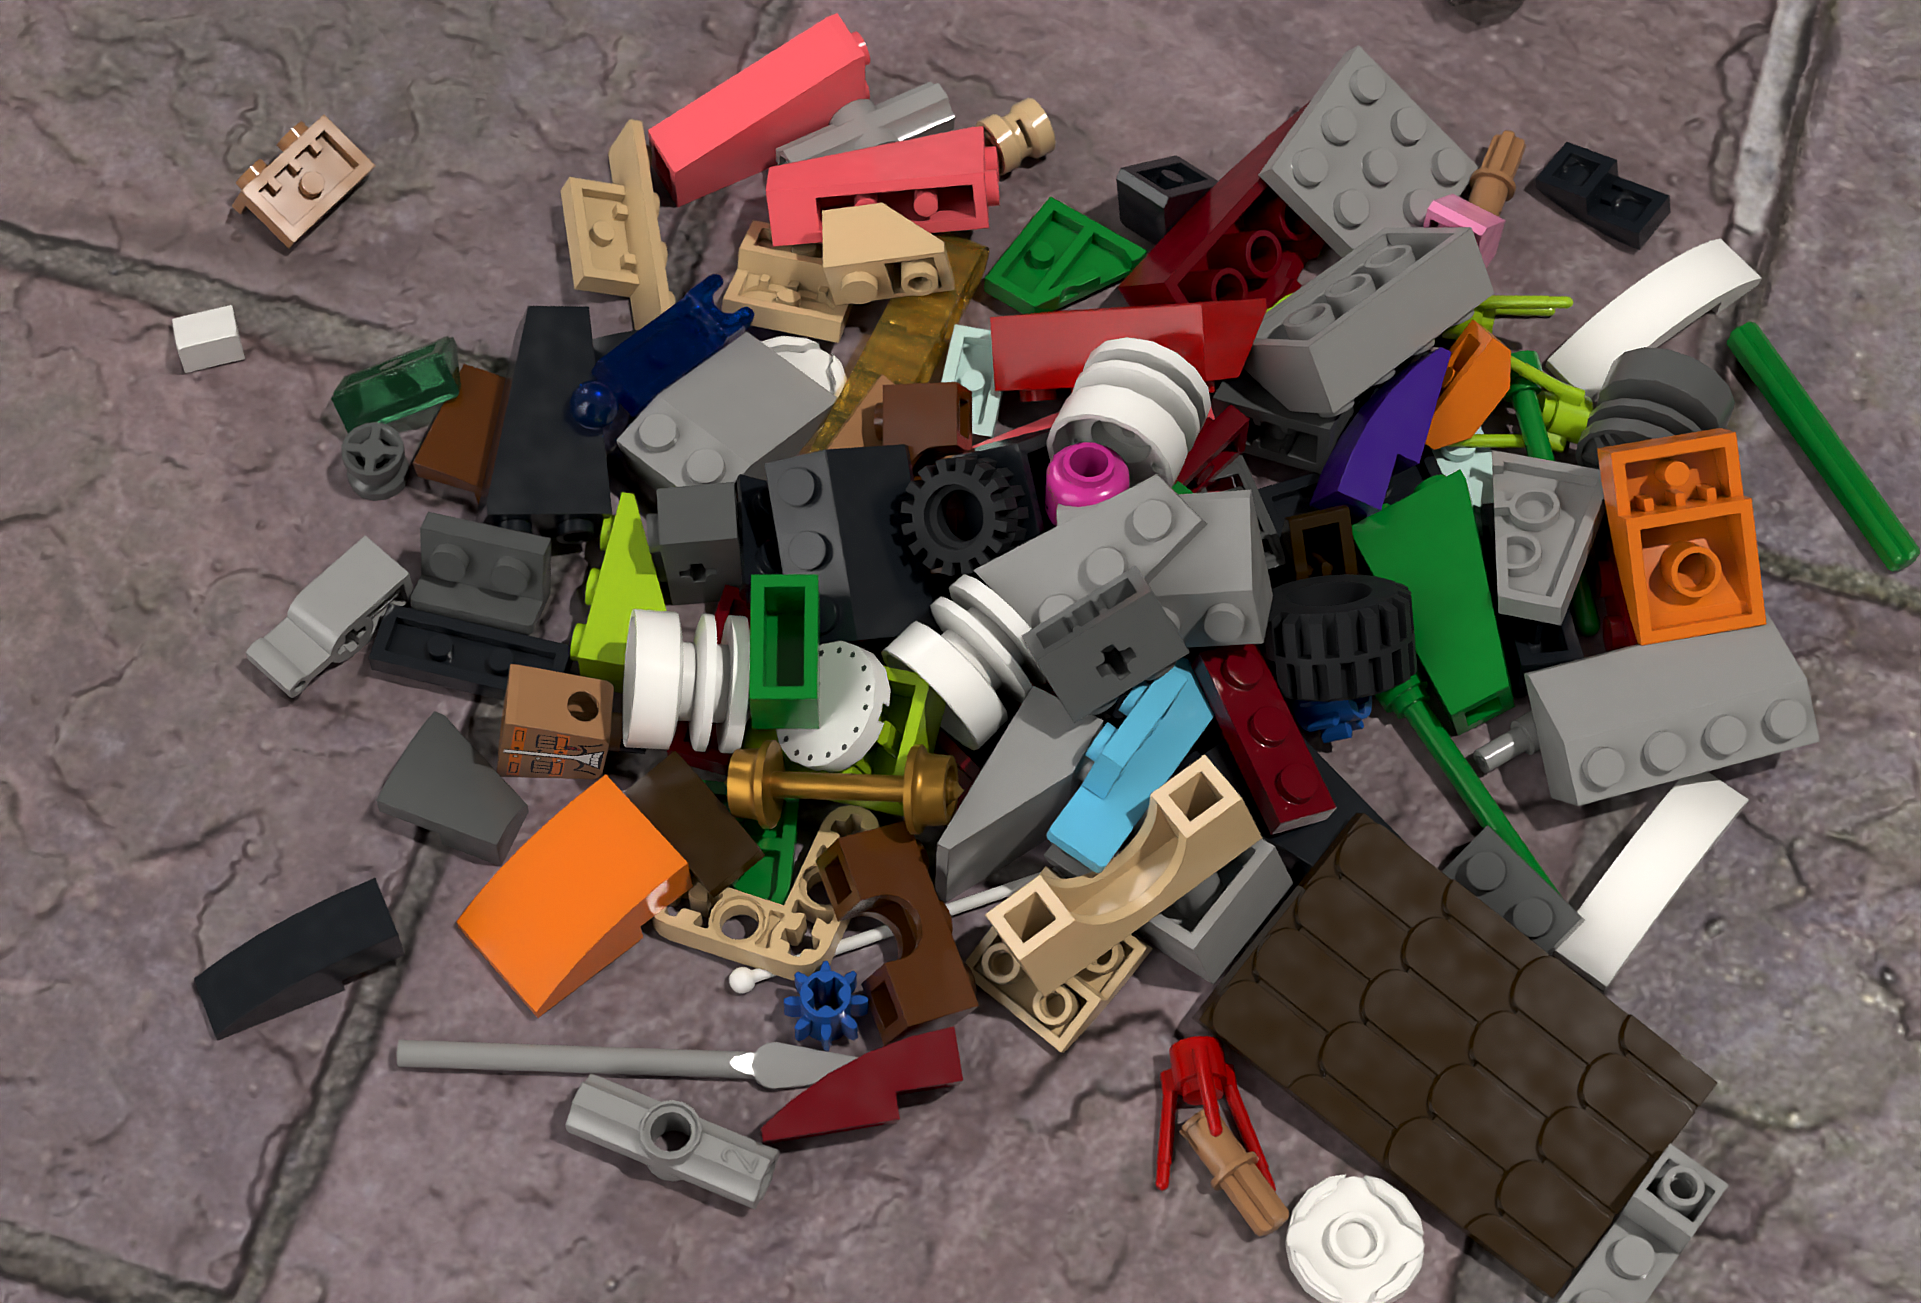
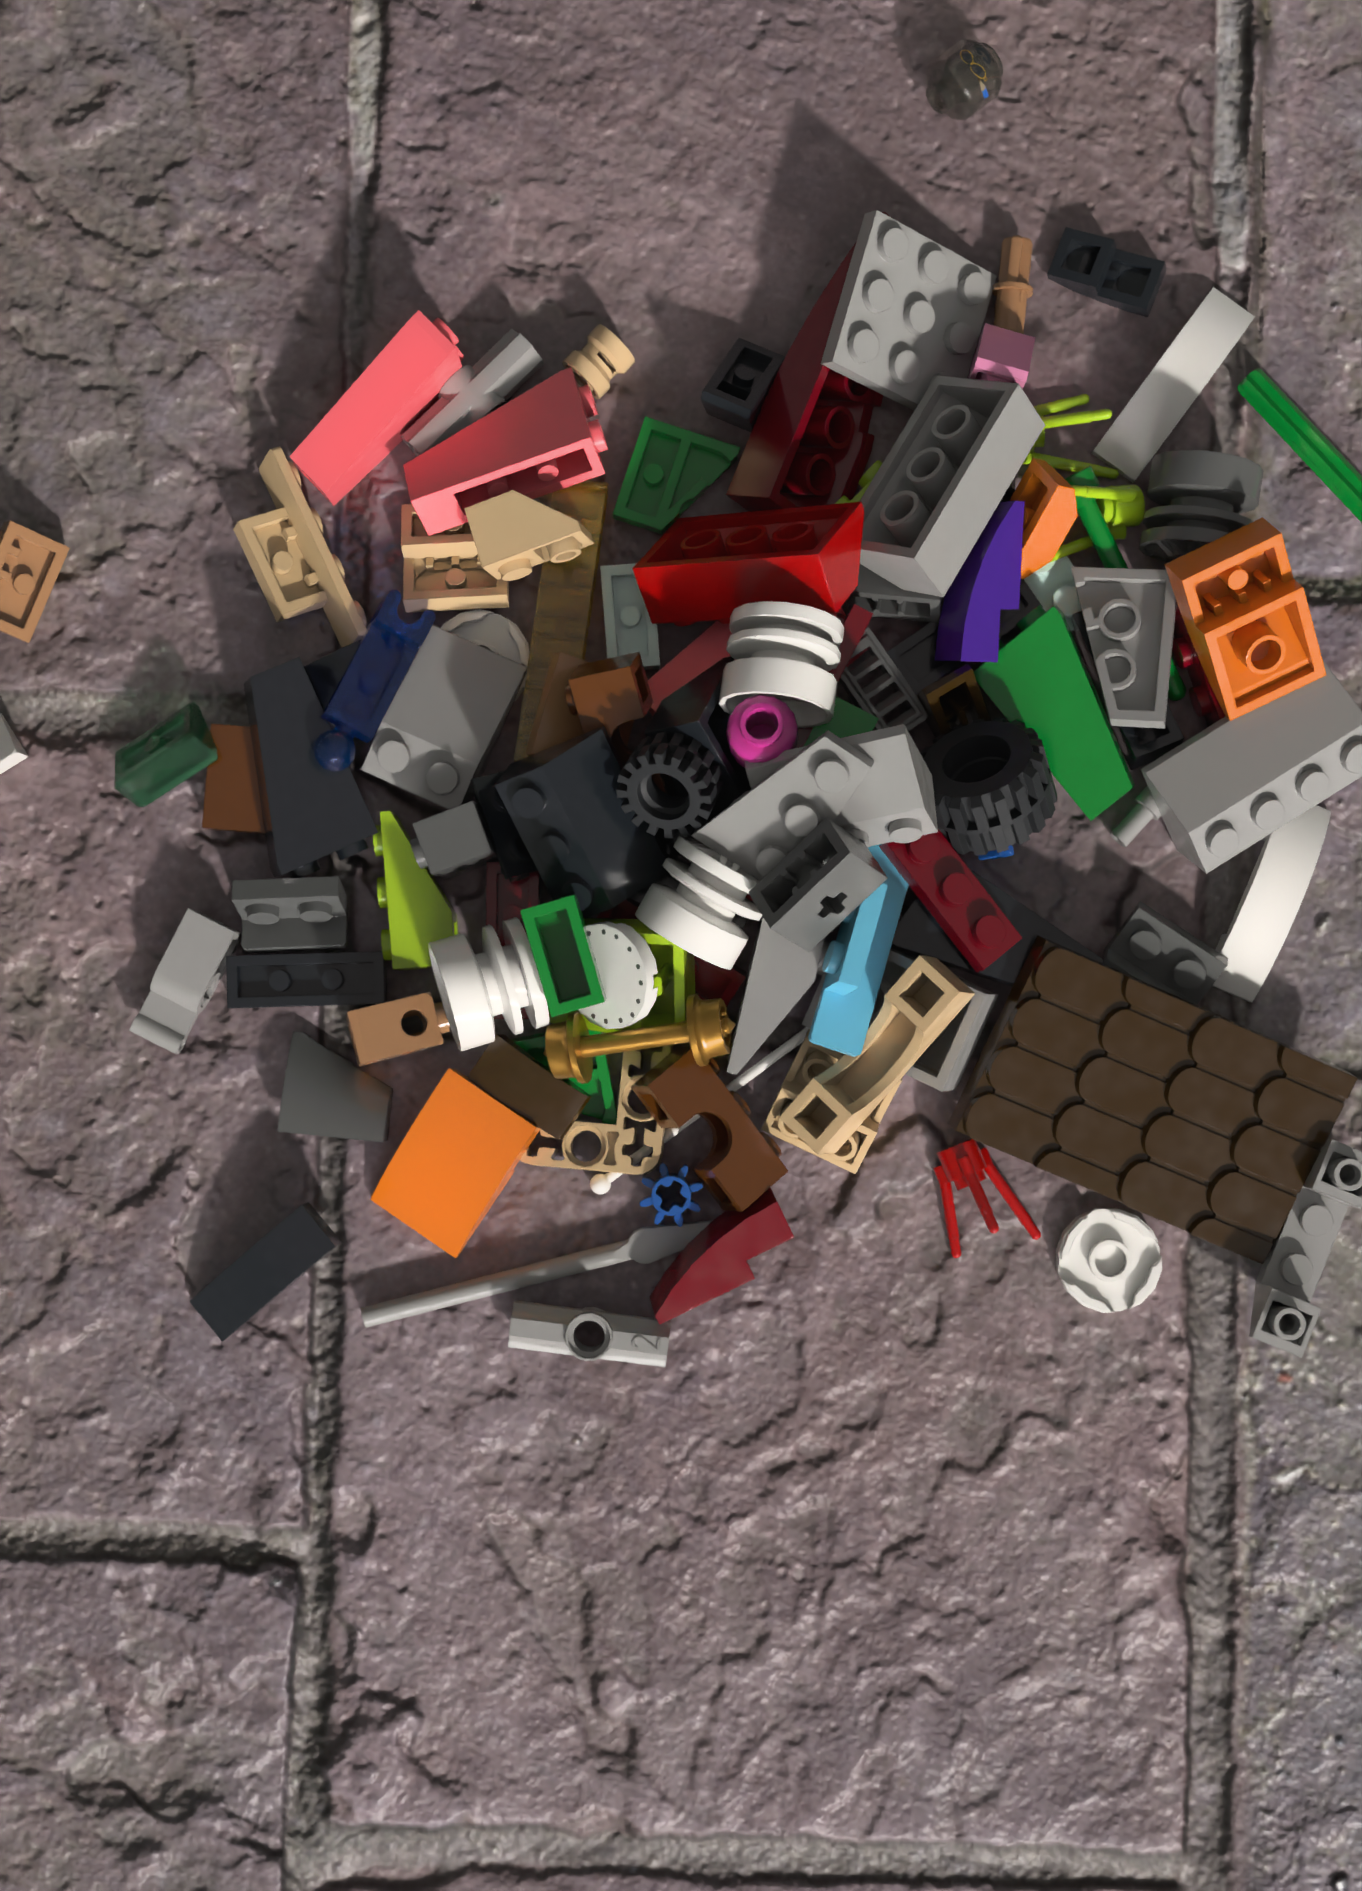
camera: 10 degrees left, 25 degrees up
dark grey wheel [341,422,410,501] -> none
medium nougat axle [1179,1109,1289,1236] -> none
green piece [1374,668,1561,895] -> none

